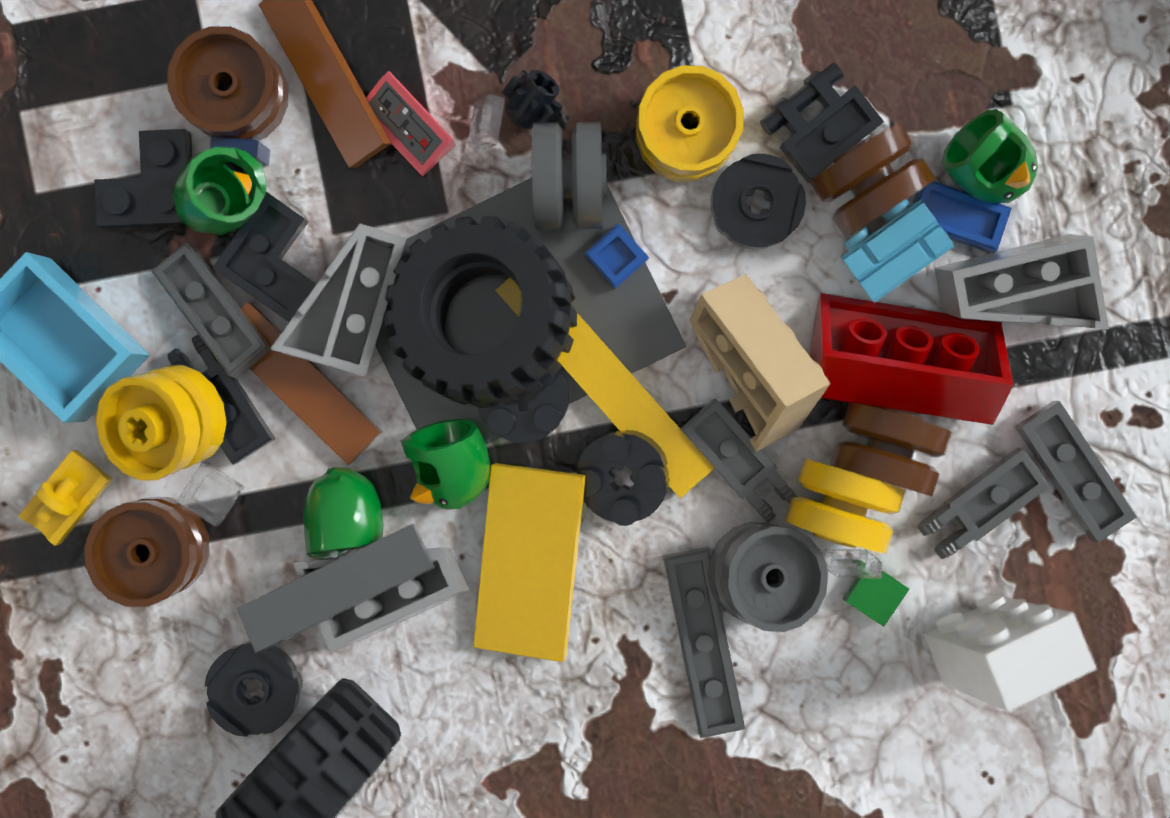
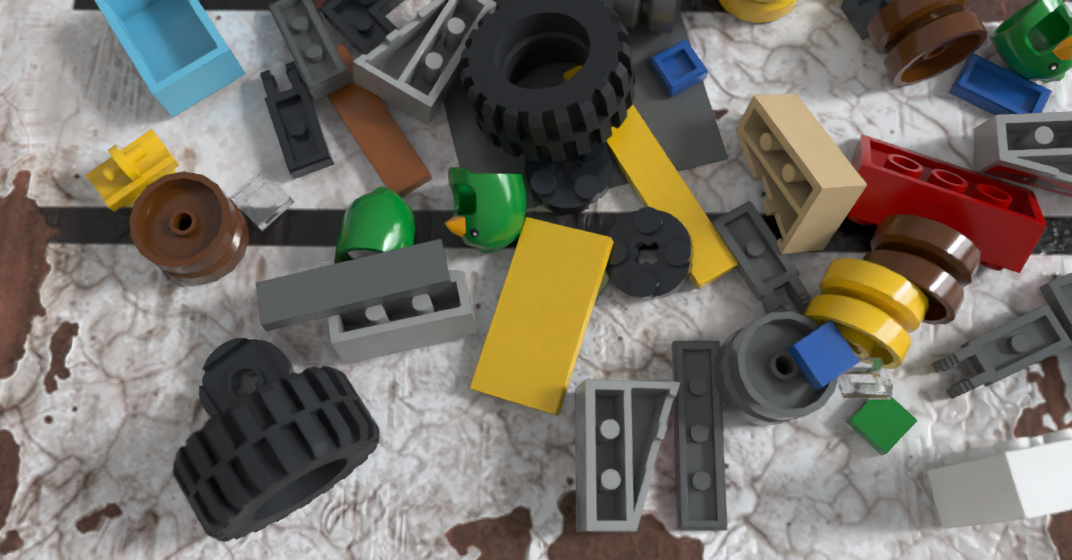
camera: 15 degrees right, 15 degrees down
yellow wheel [96,365,226,481] -> none
black plate [710,154,806,250] -> none
medium azure brick [840,199,955,303] -> none
none -> light grey wedge [575,379,680,533]
none -> blue tile [787,320,860,390]

